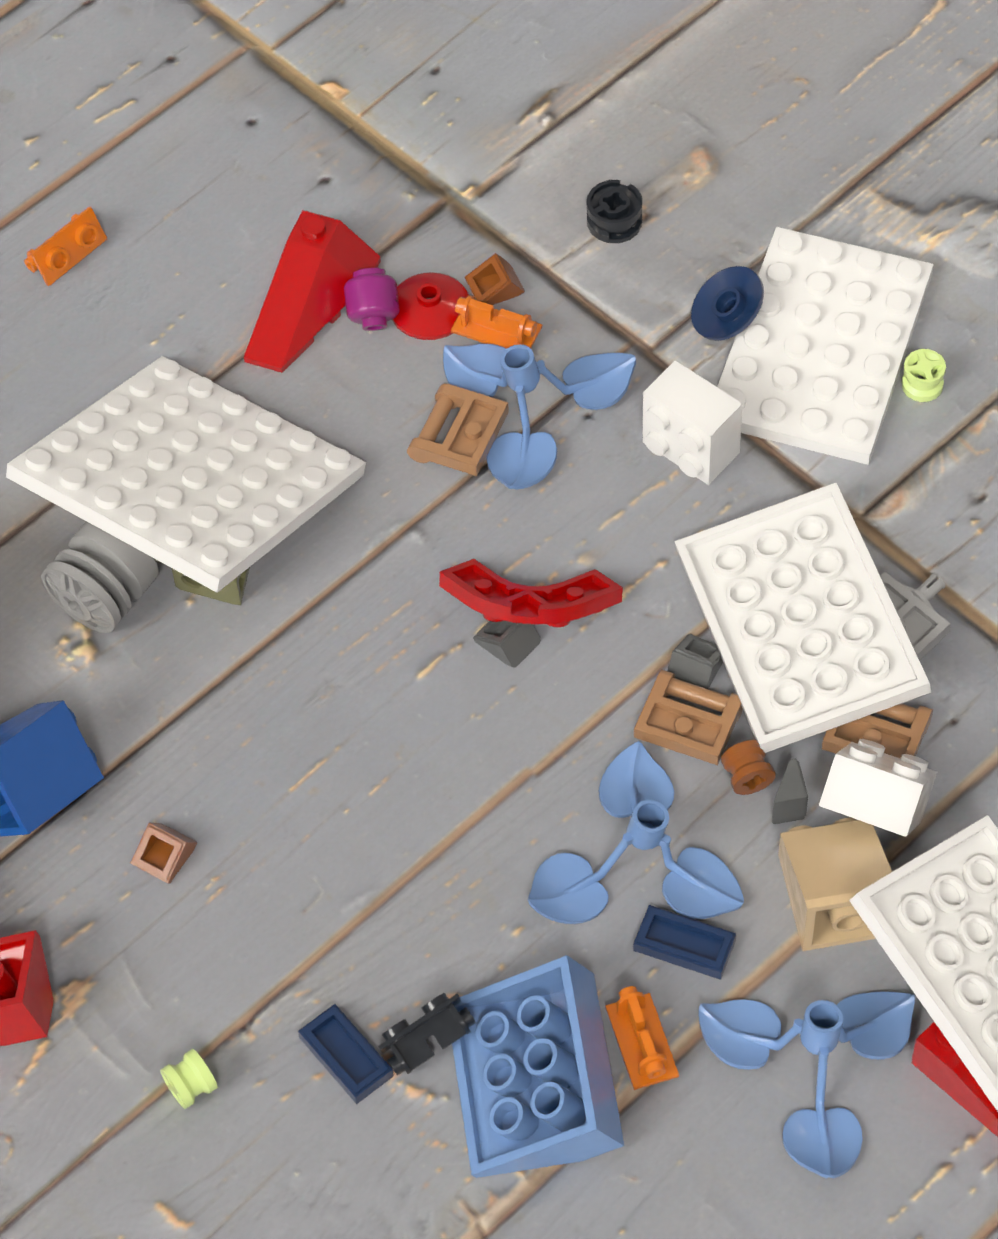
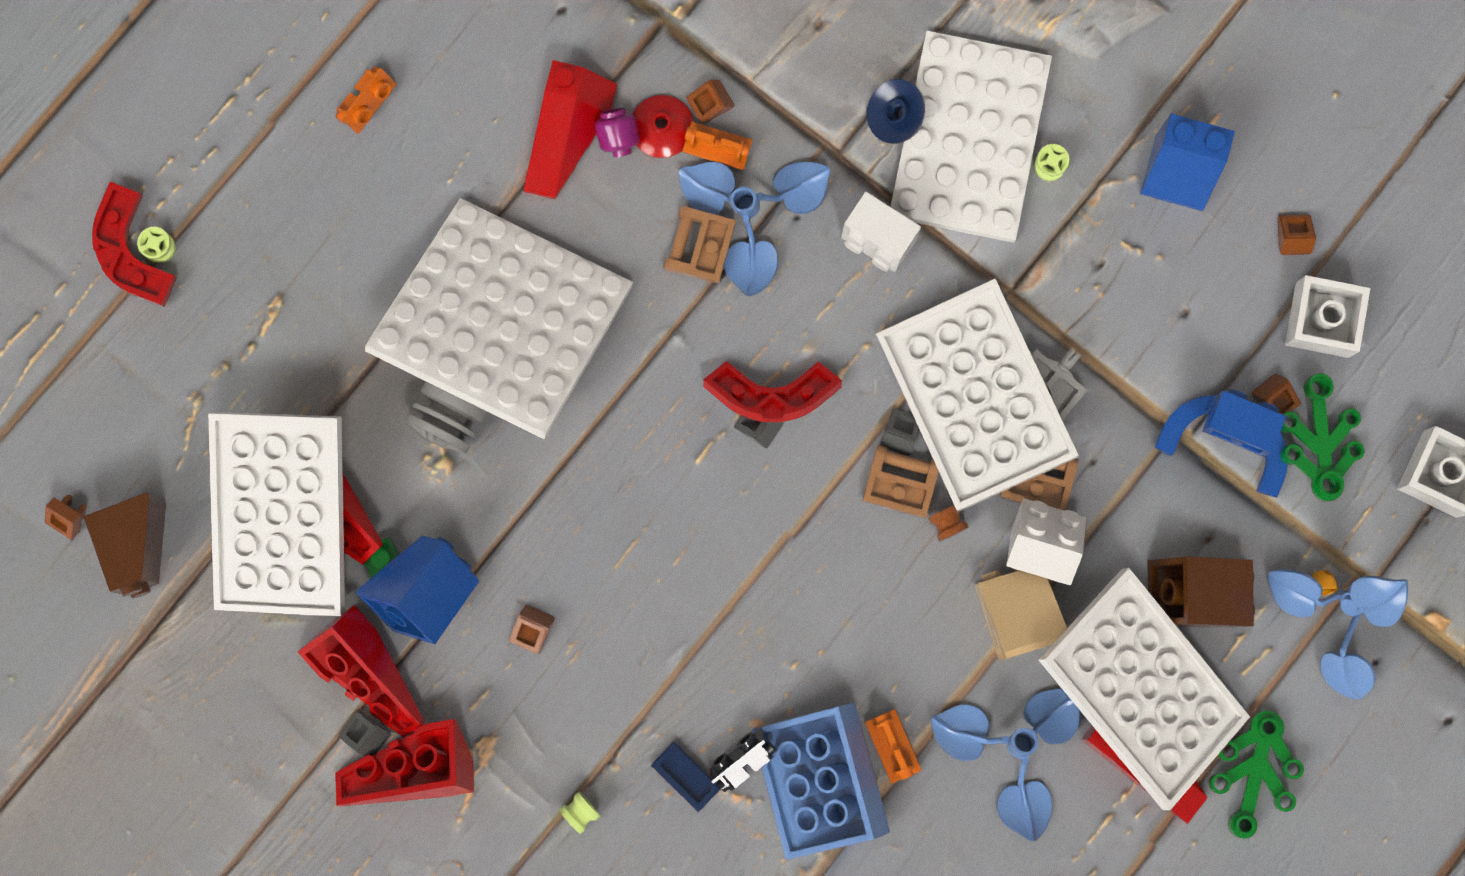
camera: 10 degrees left, 25 degrees up
medium blue plant [527,741,744,924] -> none
black wheel [587,180,642,243] -> none
dark blue tile [633,905,737,980] -> none
dark grey slope [772,758,808,824] -> none

